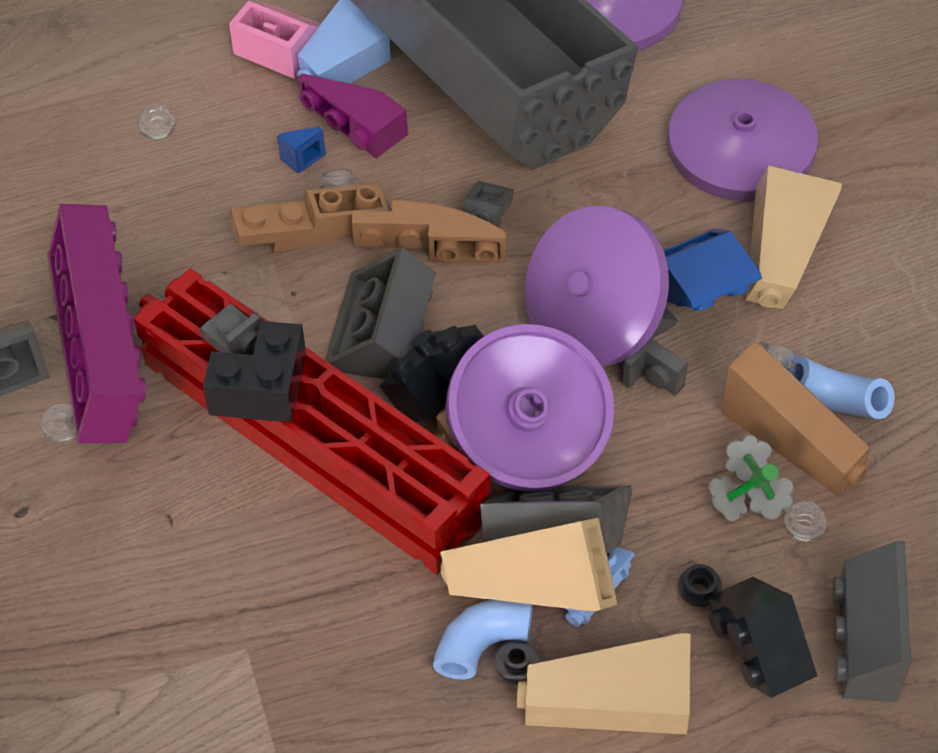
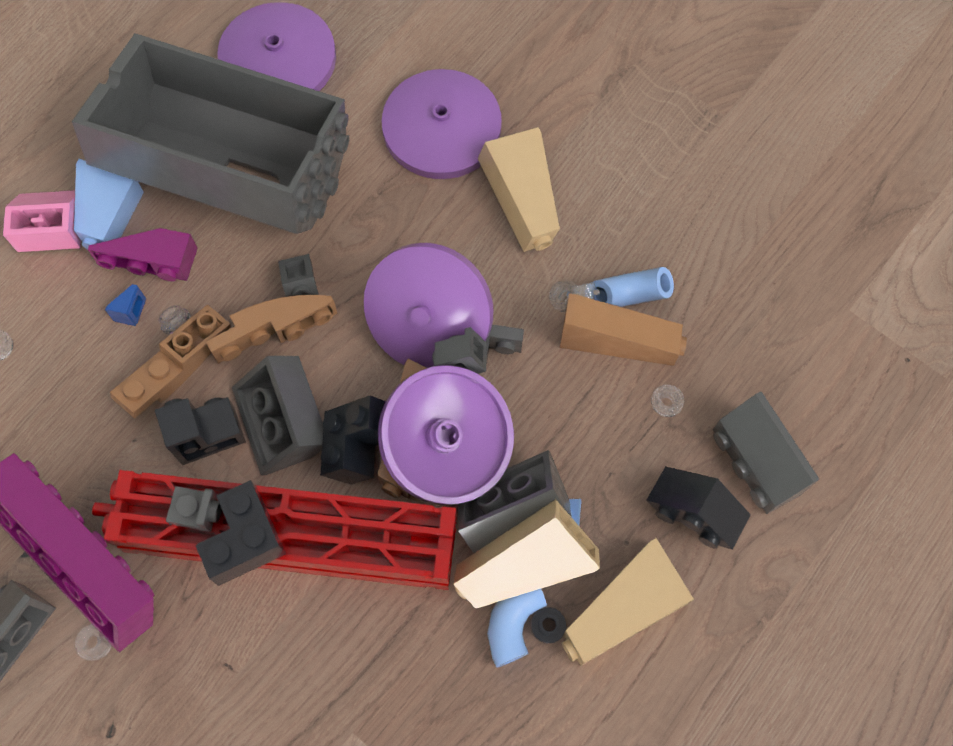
camera: 35 degrees left, 15 degrees up
blue slope [663,228,762,311] -> none
black plate [678,564,722,607] -> none
light grey plant [709,434,794,521] -> none
none -> black brick [155,397,246,465]
none -> dark grey brick [432,327,487,374]

